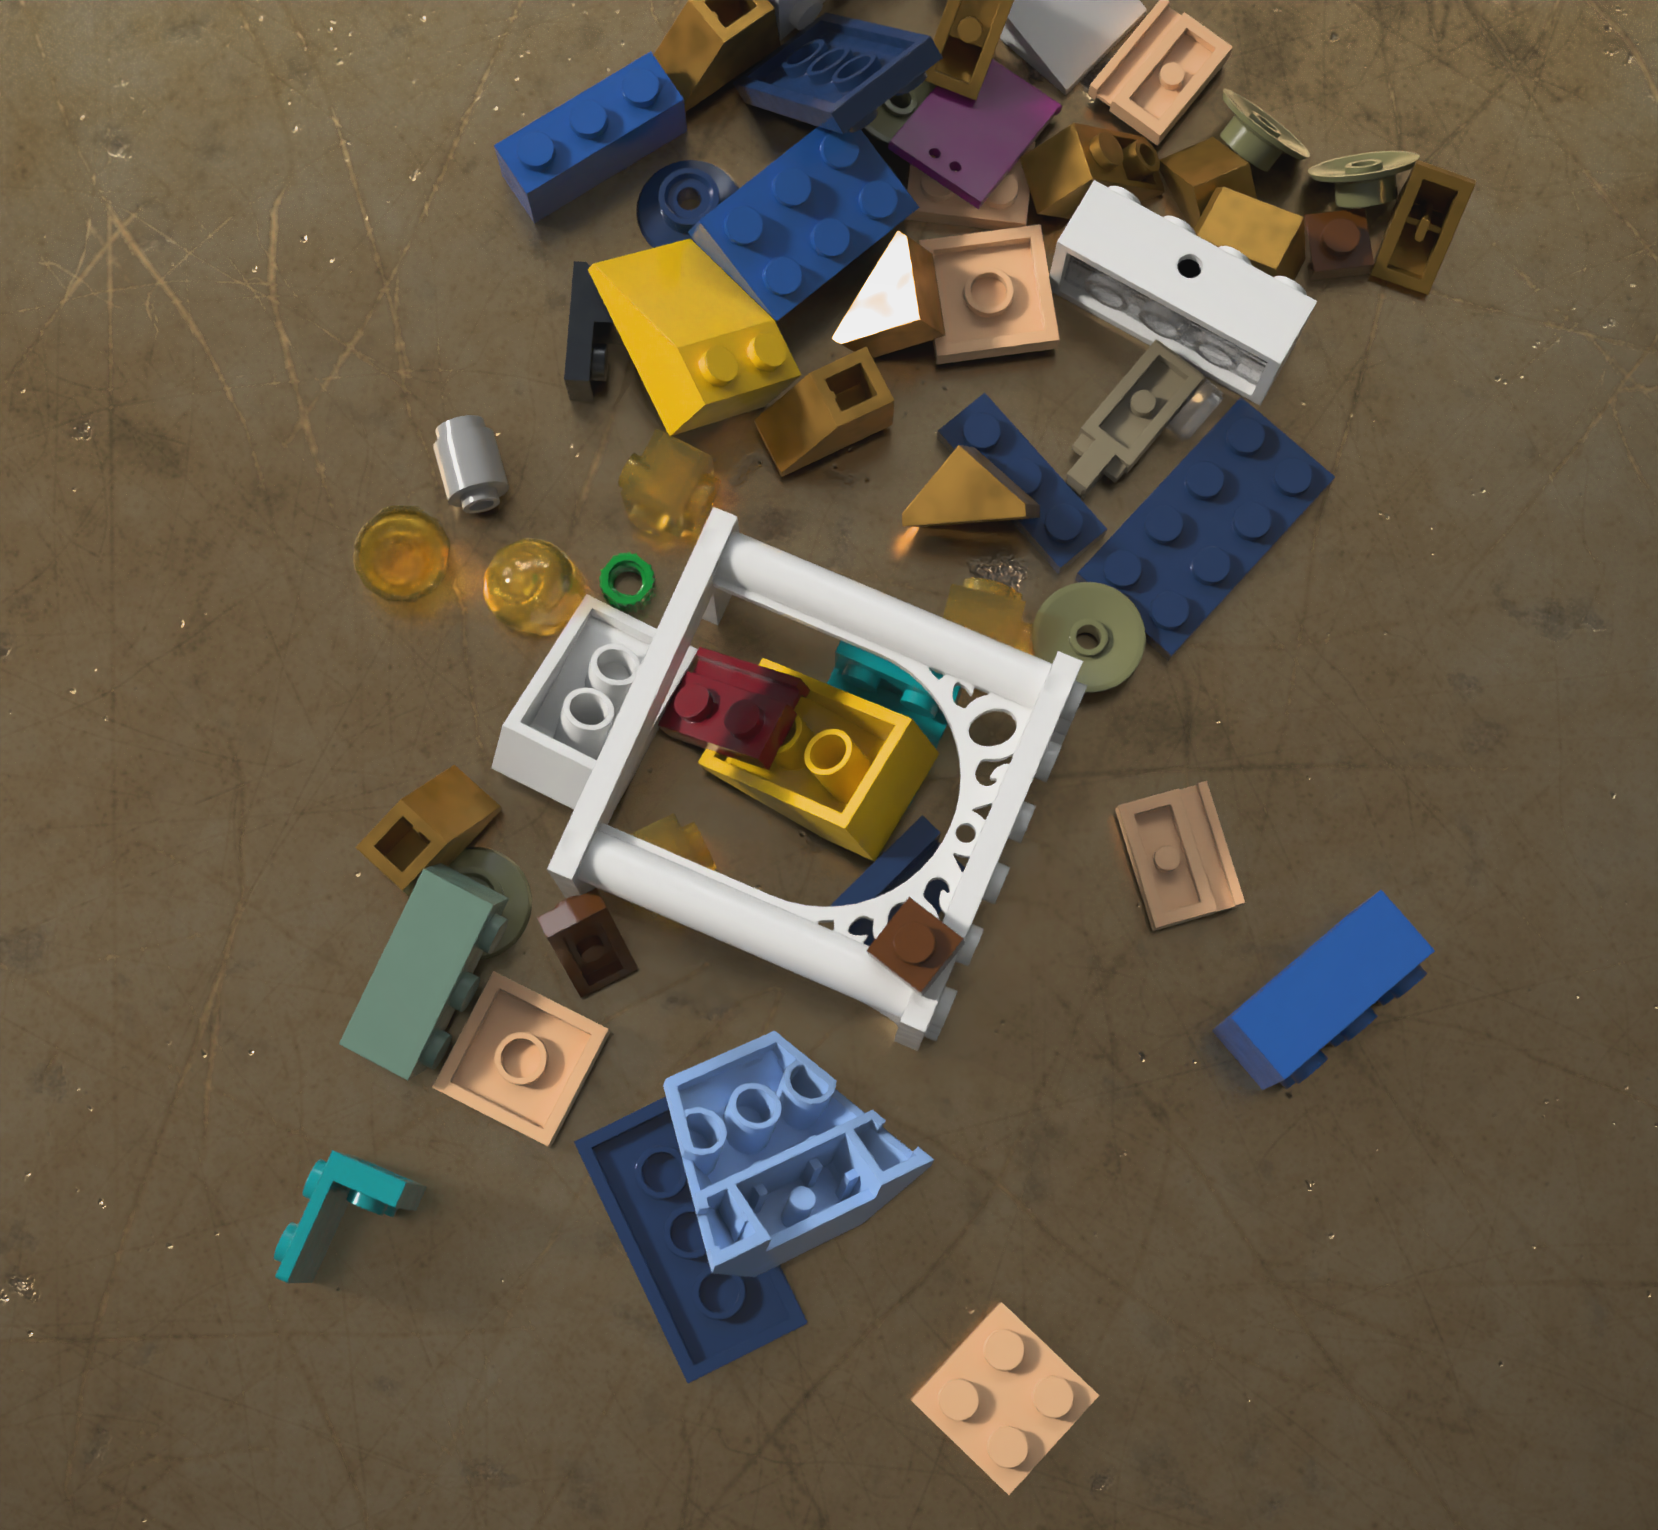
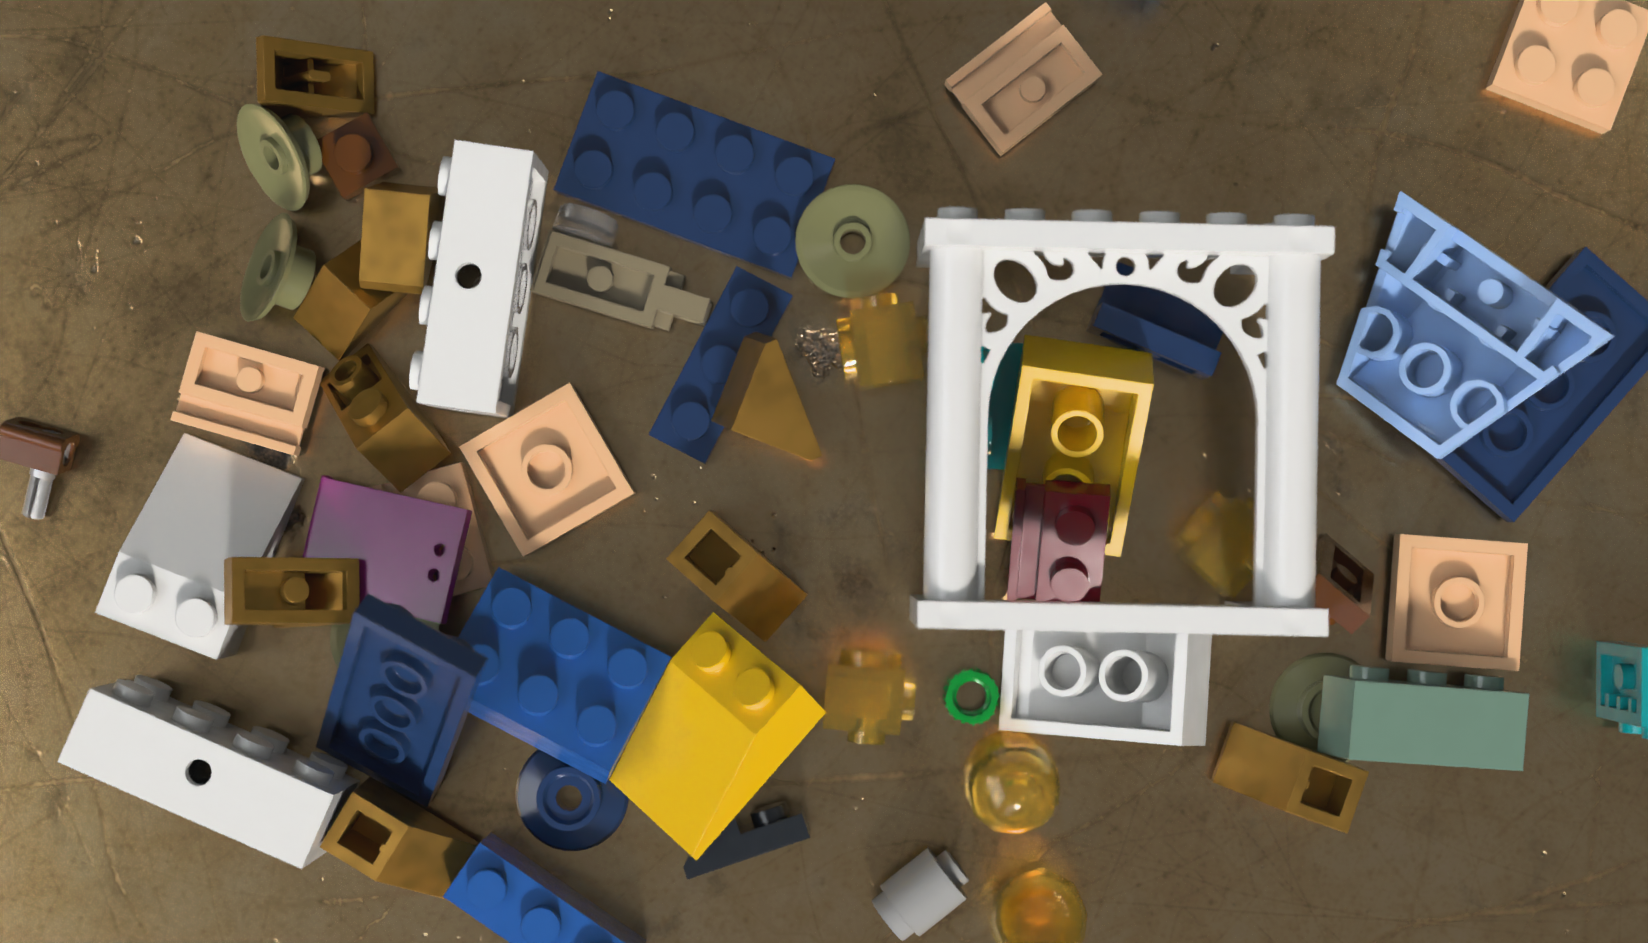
camera: 115 degrees left, 10 degrees up
slope [832,230,946,358] -> none
reddish brown plate [866,897,965,997] -> none

